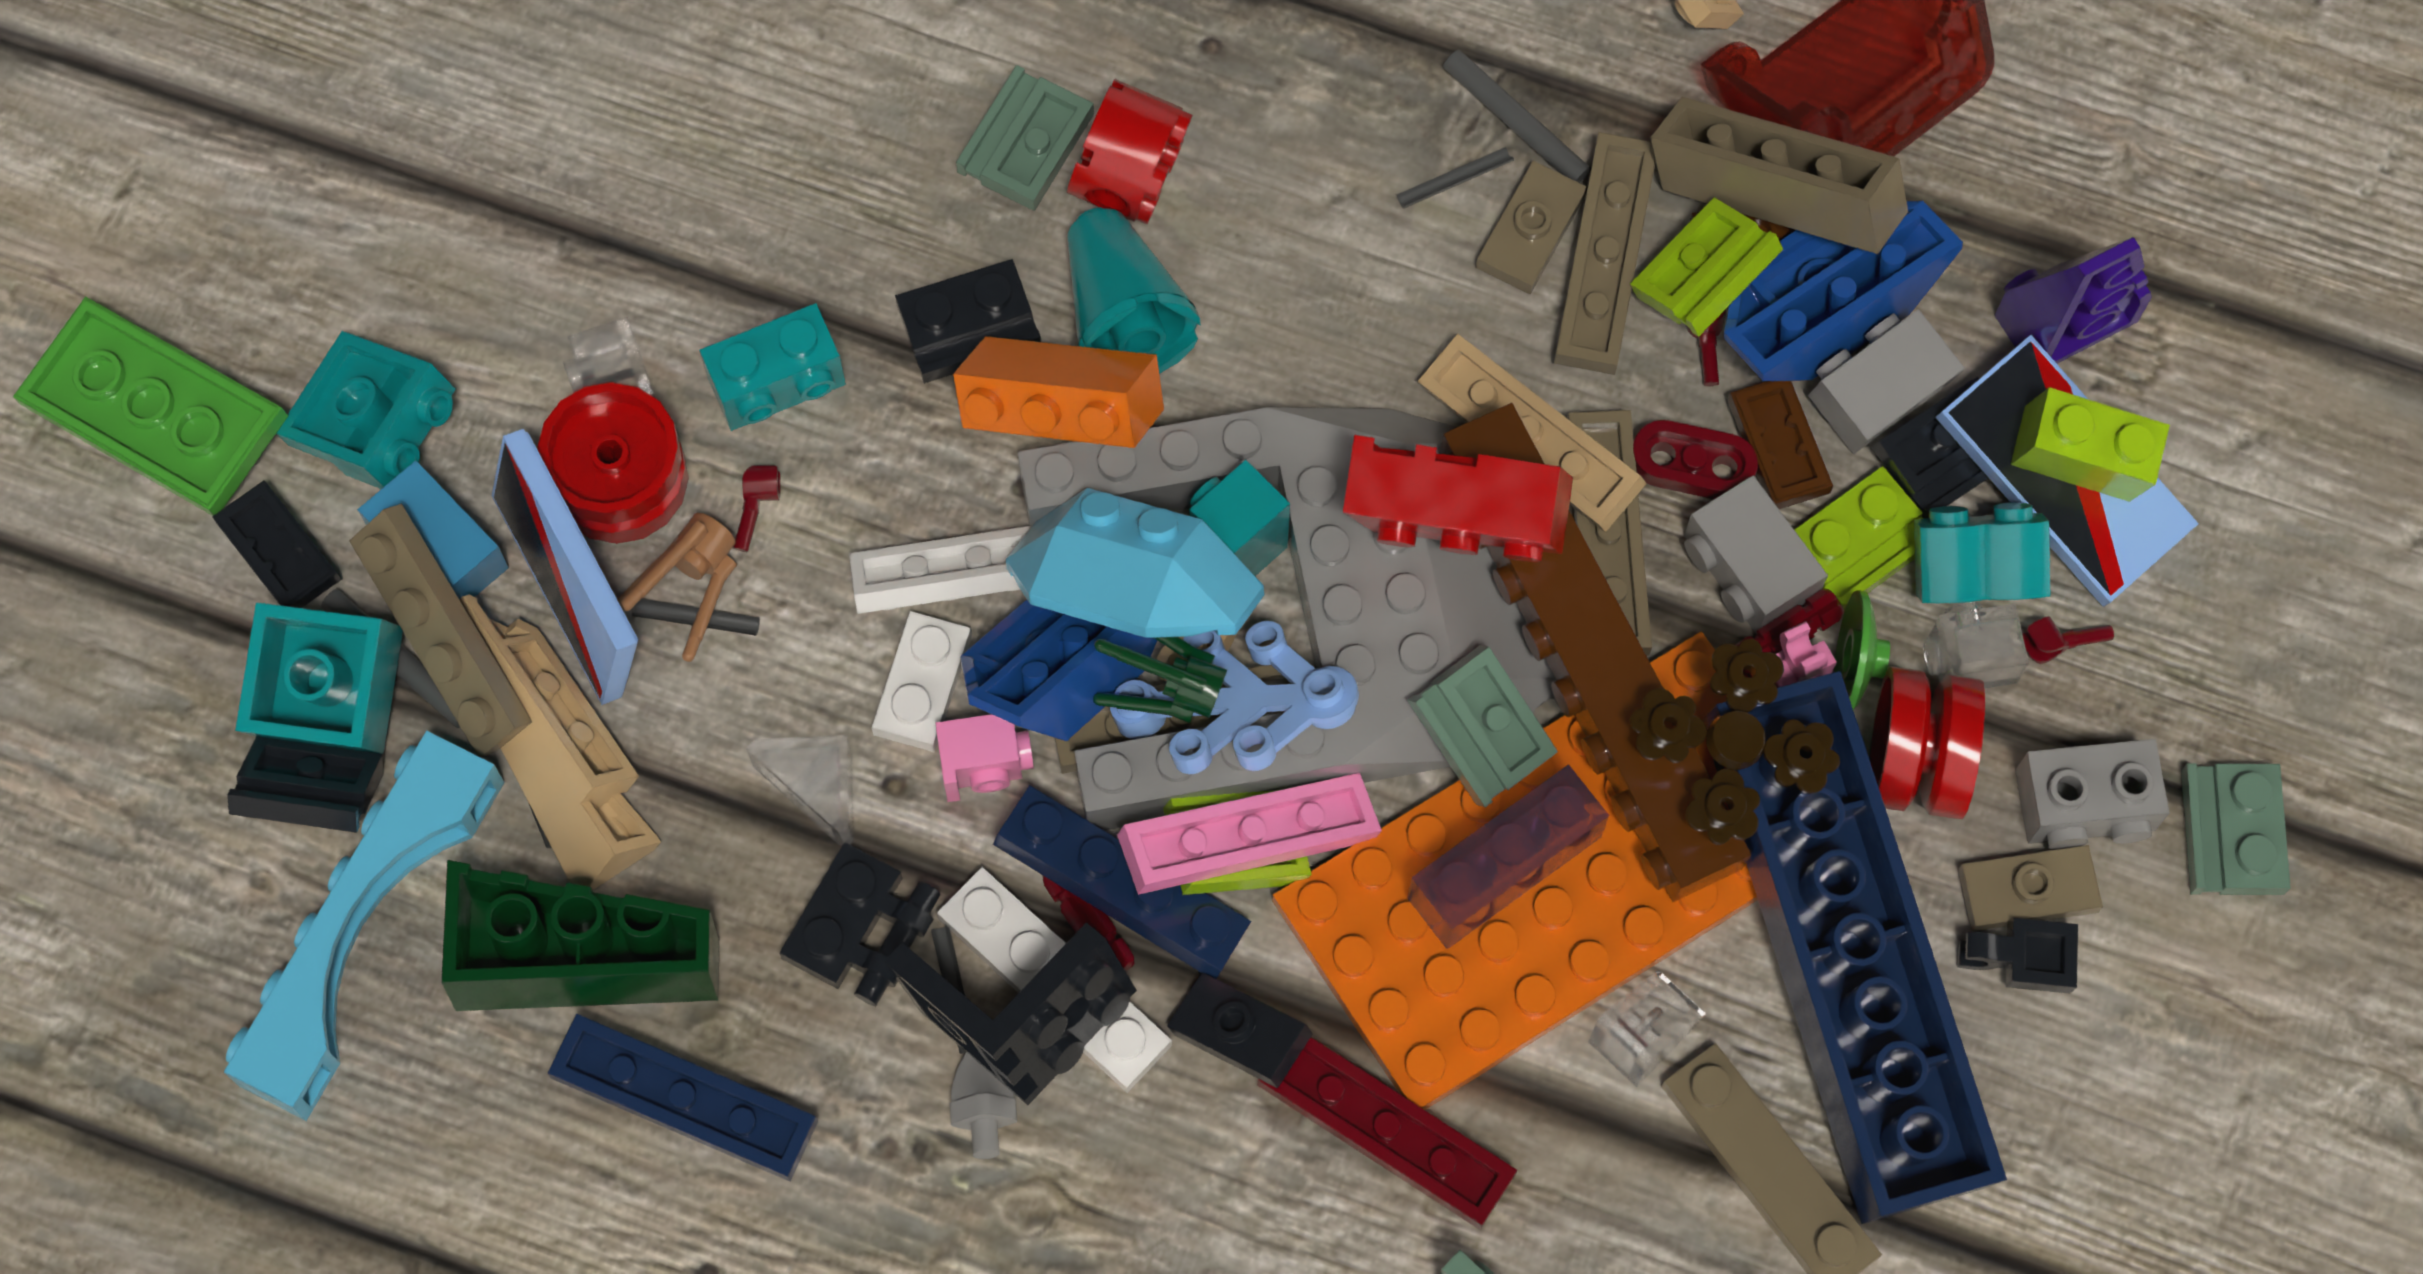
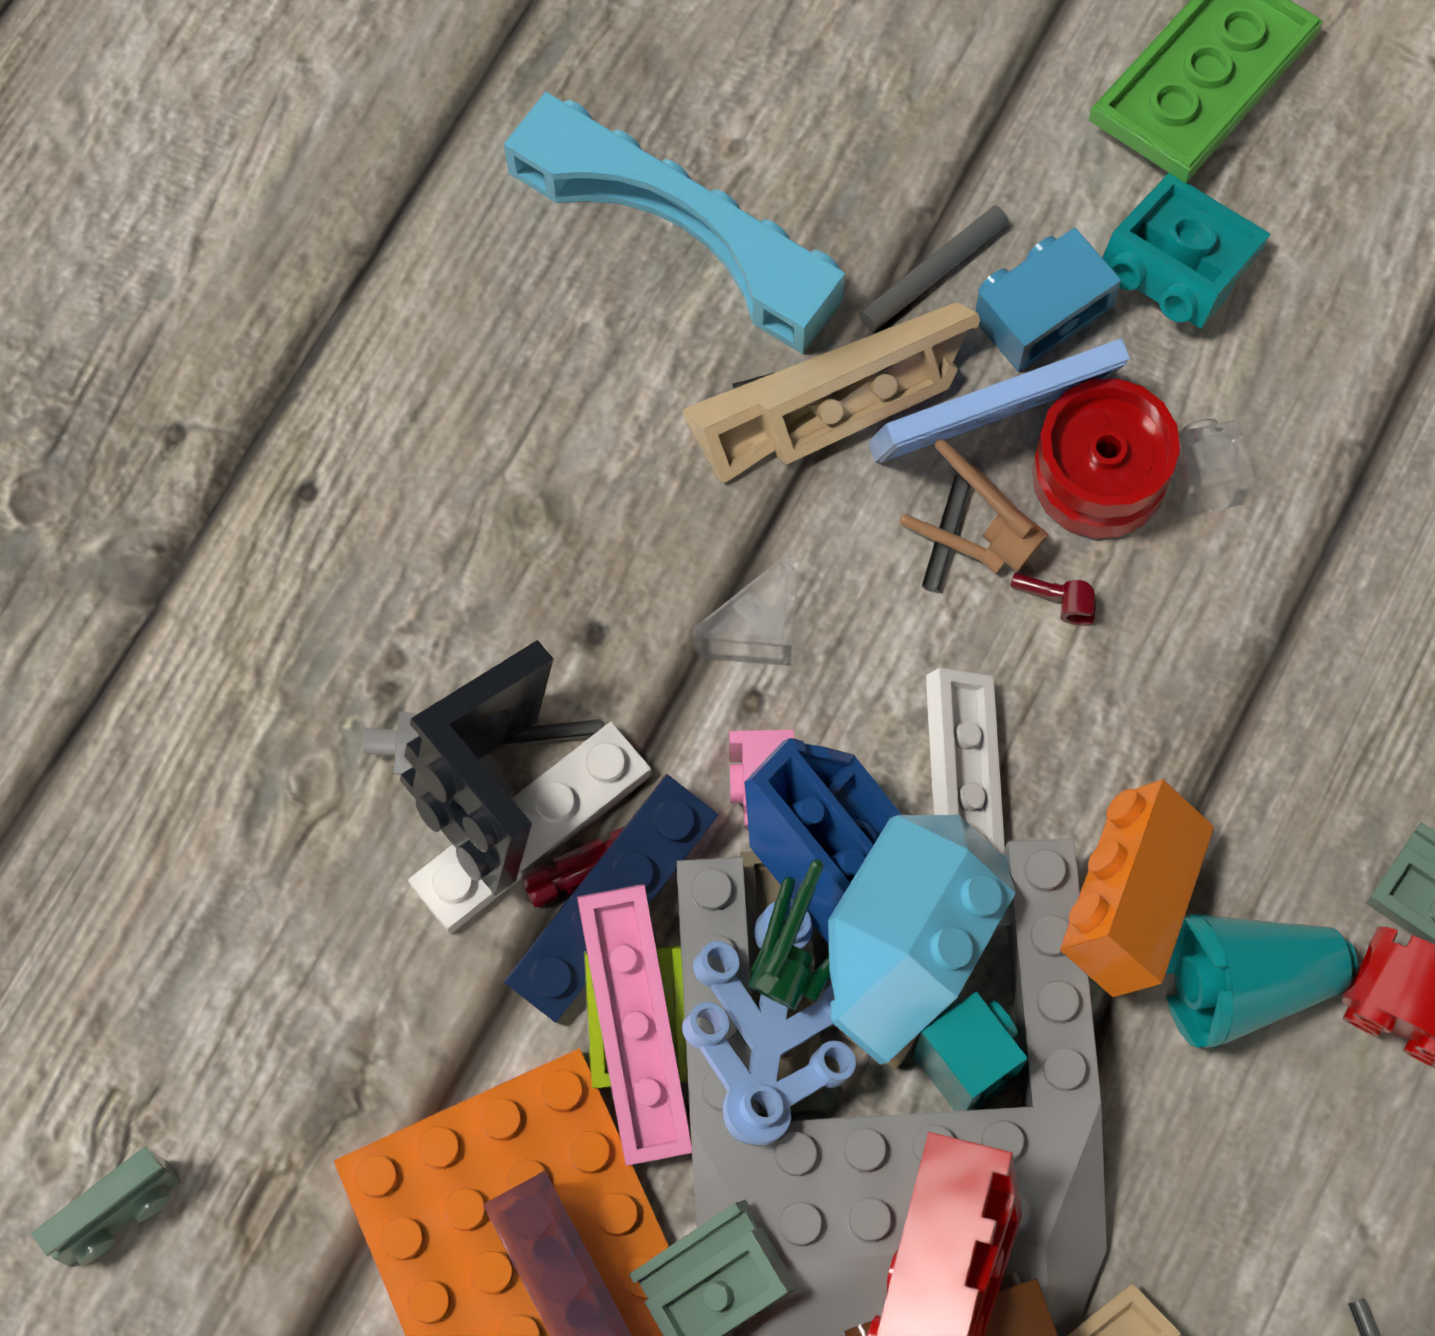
camera: 100 degrees right, 0 degrees up
black plate [212,480,341,608] -> none
black plate [227,736,383,833] -> none
teal brick [235,602,403,754] -> none
dark tan plate [349,504,532,757] -> none
dark green wedge [441,860,719,1011] -> none
dark blue plate [548,1014,818,1182] -> none
teal brick [699,303,846,431] -> none
black plate [779,842,941,1007] -> none
white plate [872,611,972,752] -> none
black plate [895,259,1041,384] -> none
black plate [1167,972,1313,1088] -> none
dark red plate [1257,1037,1518,1230] -> none

